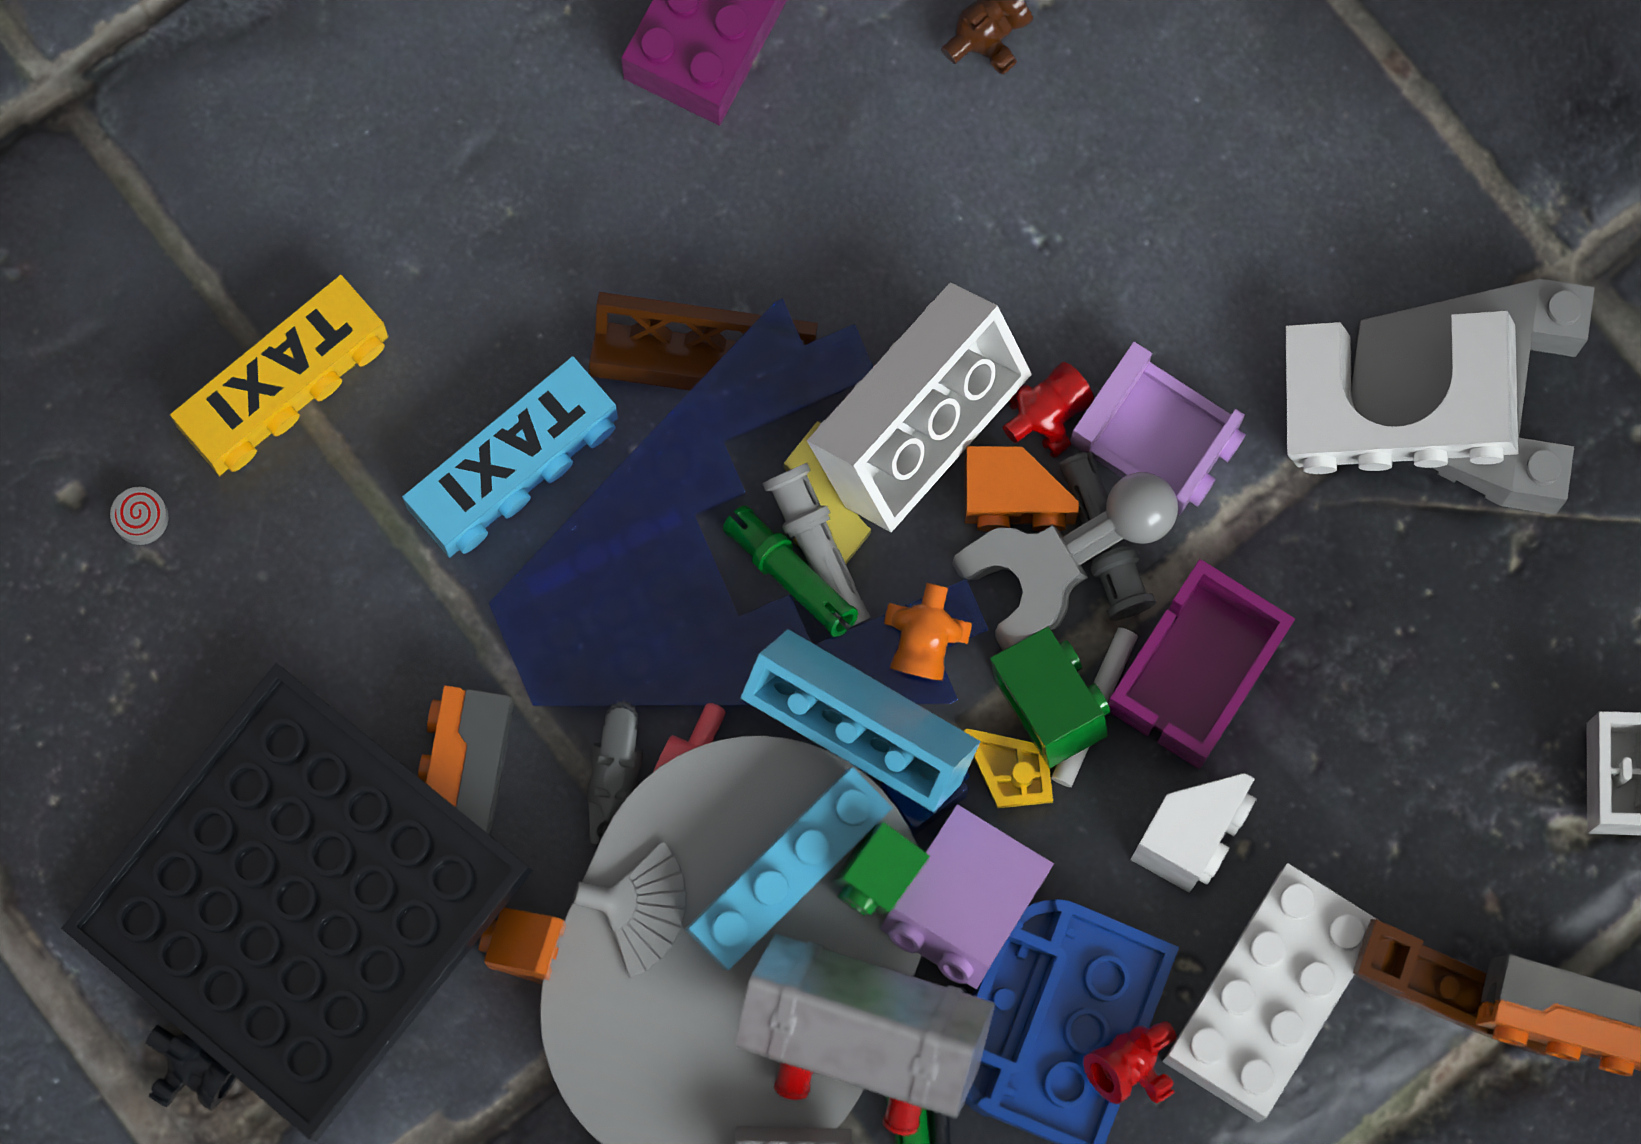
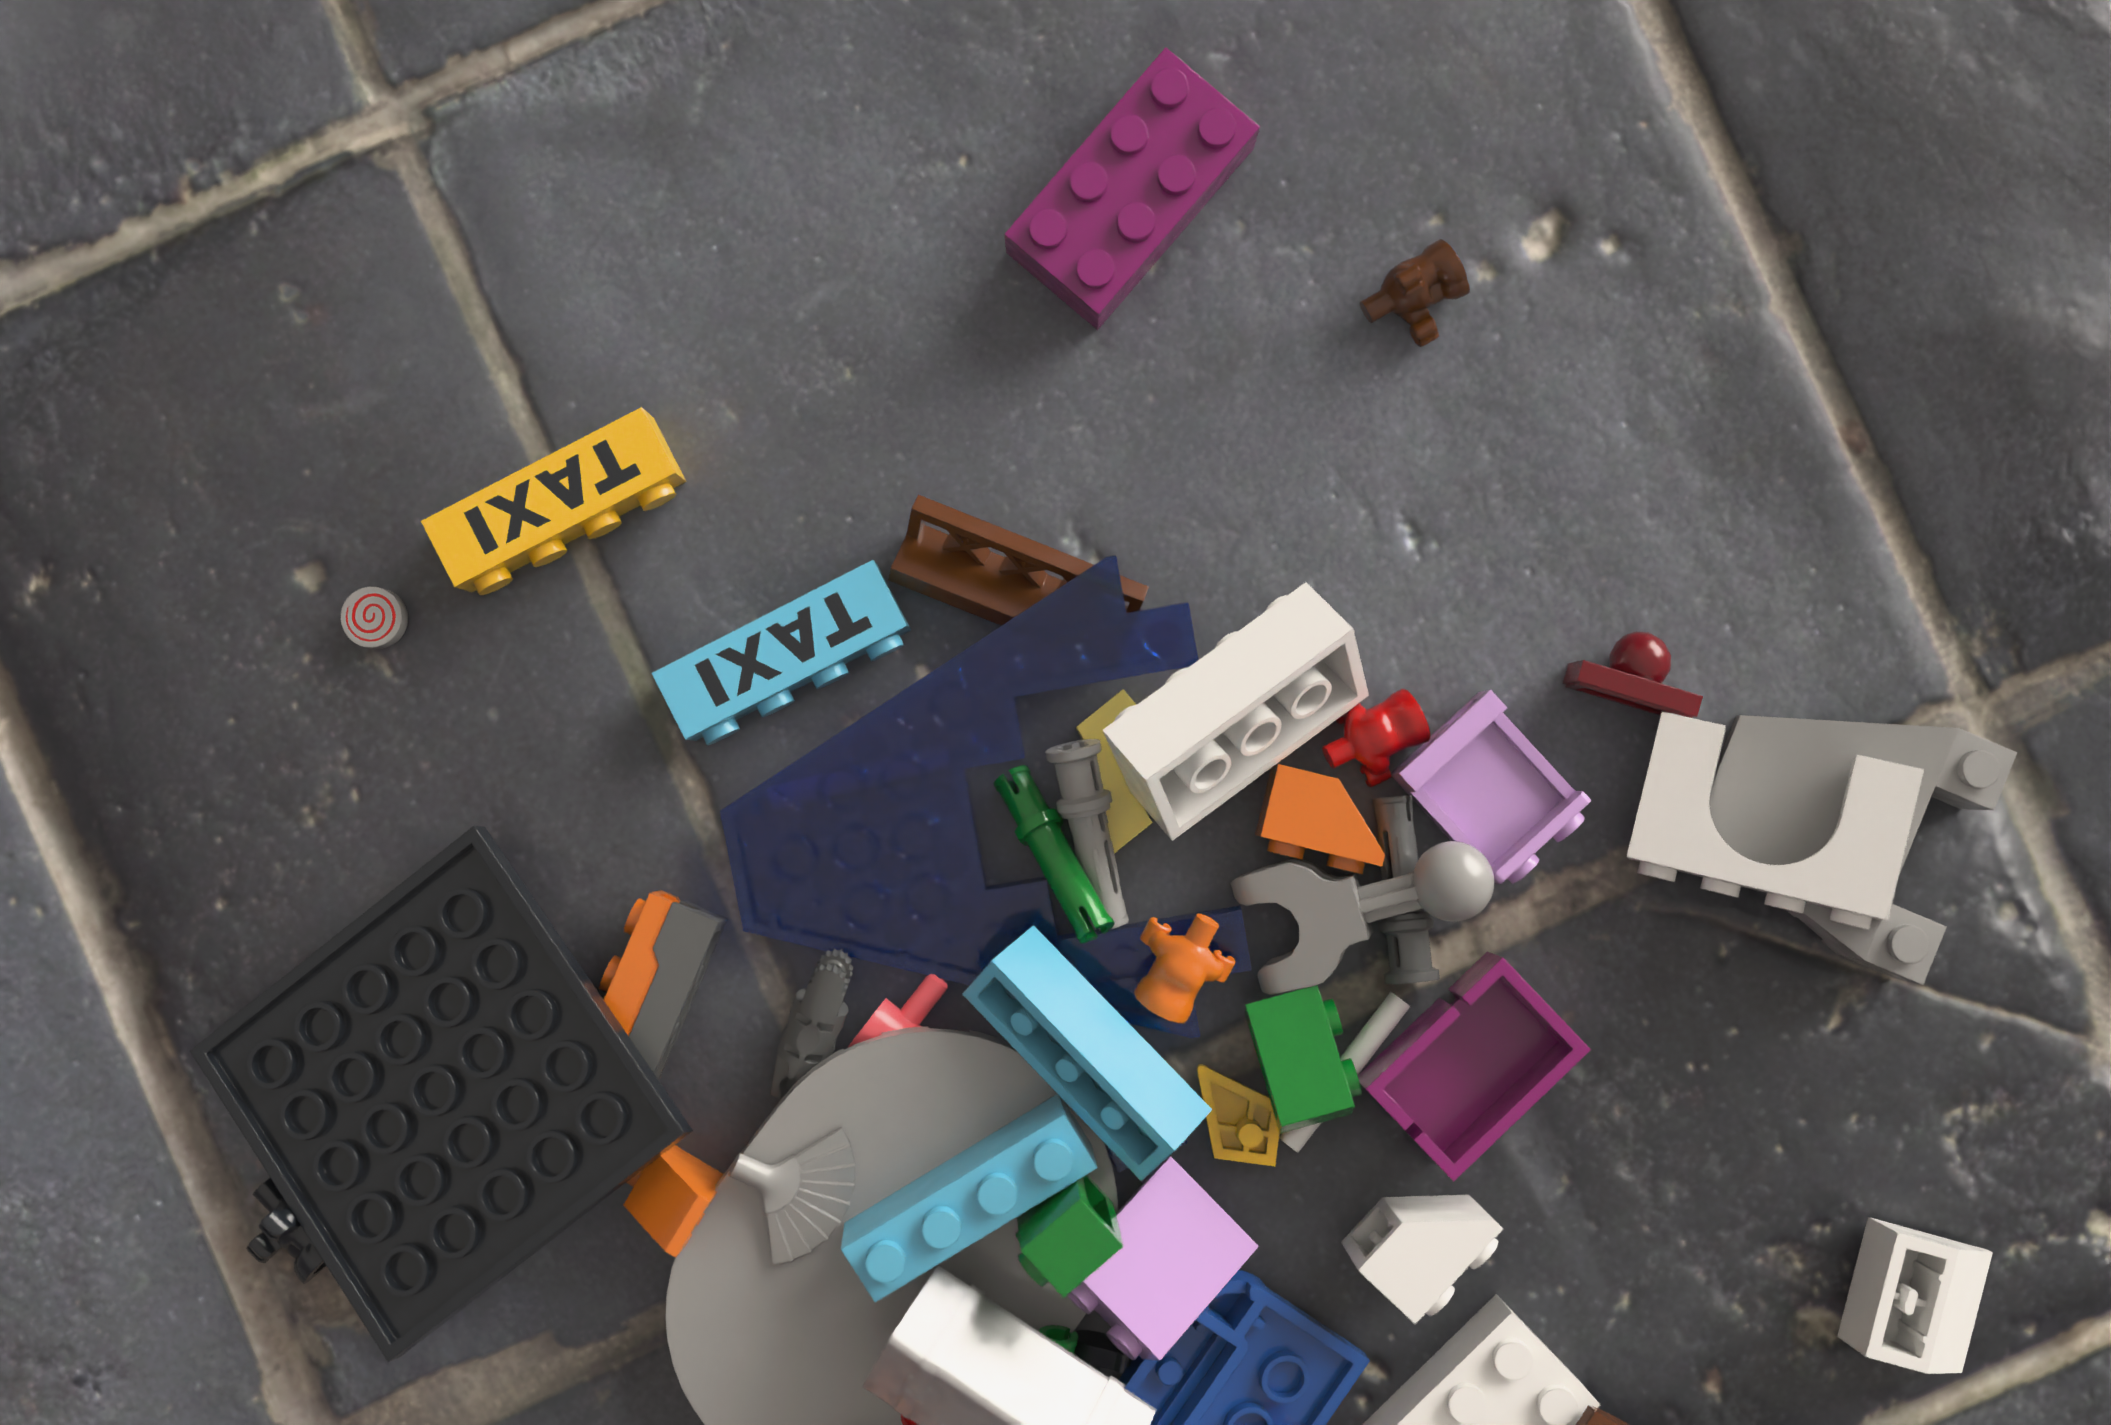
camera: 20 degrees right, 10 degrees up
none -> dark red tile [1562,631,1703,718]

